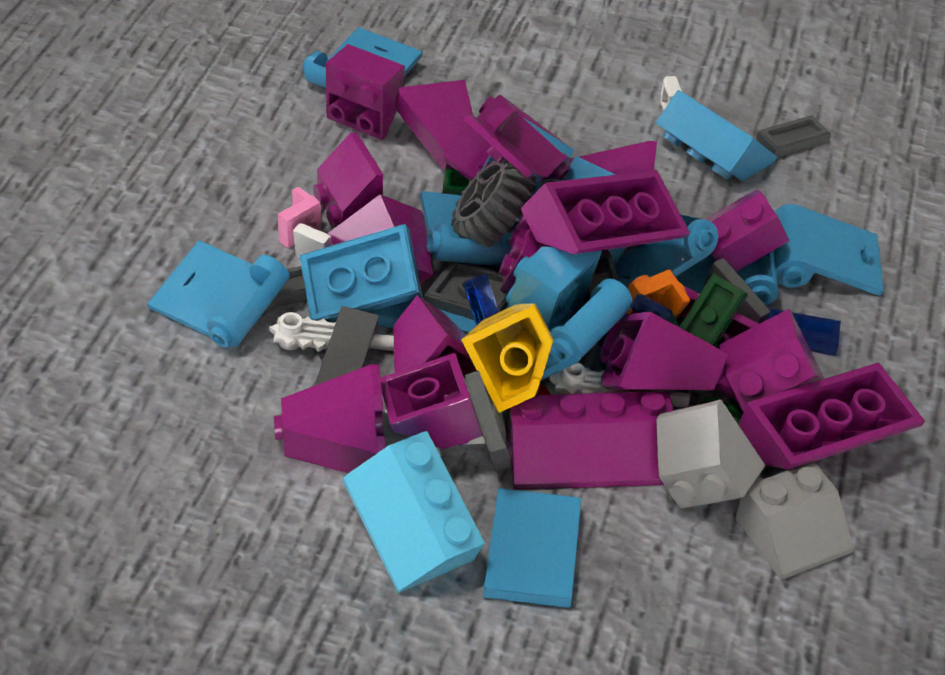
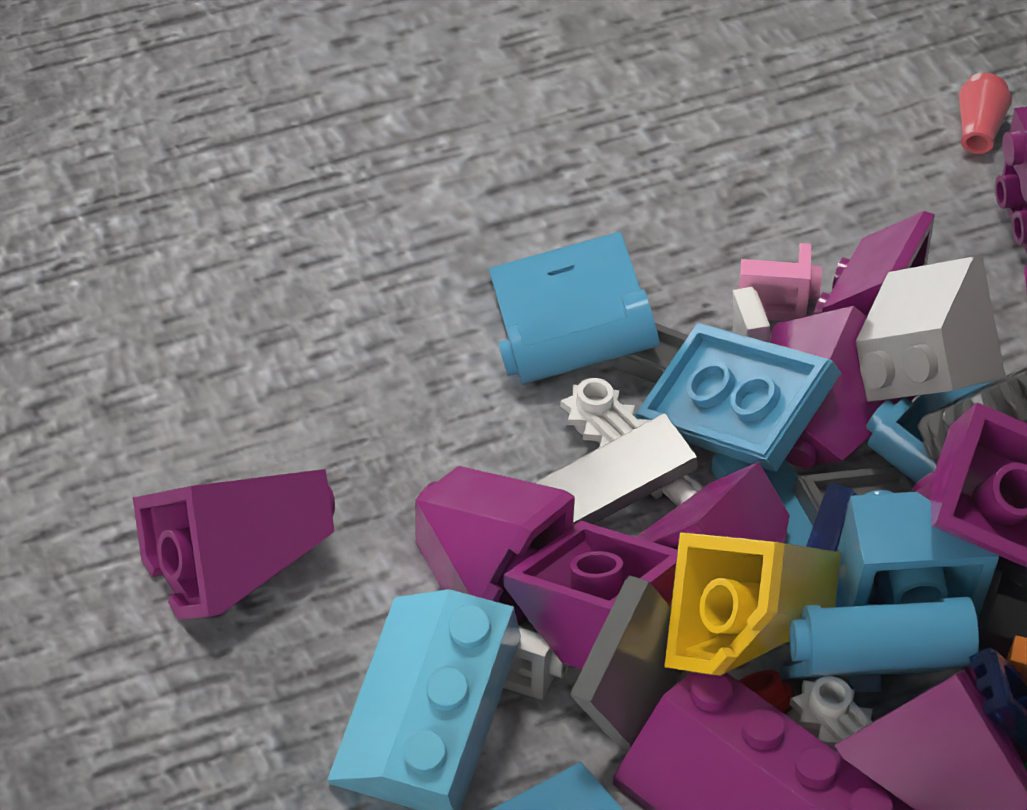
camera: 50 degrees right, 0 degrees up
none -> magenta slope [133,469,335,620]
none -> light grey slope [856,255,1006,402]
none -> coral cone [958,73,1012,154]

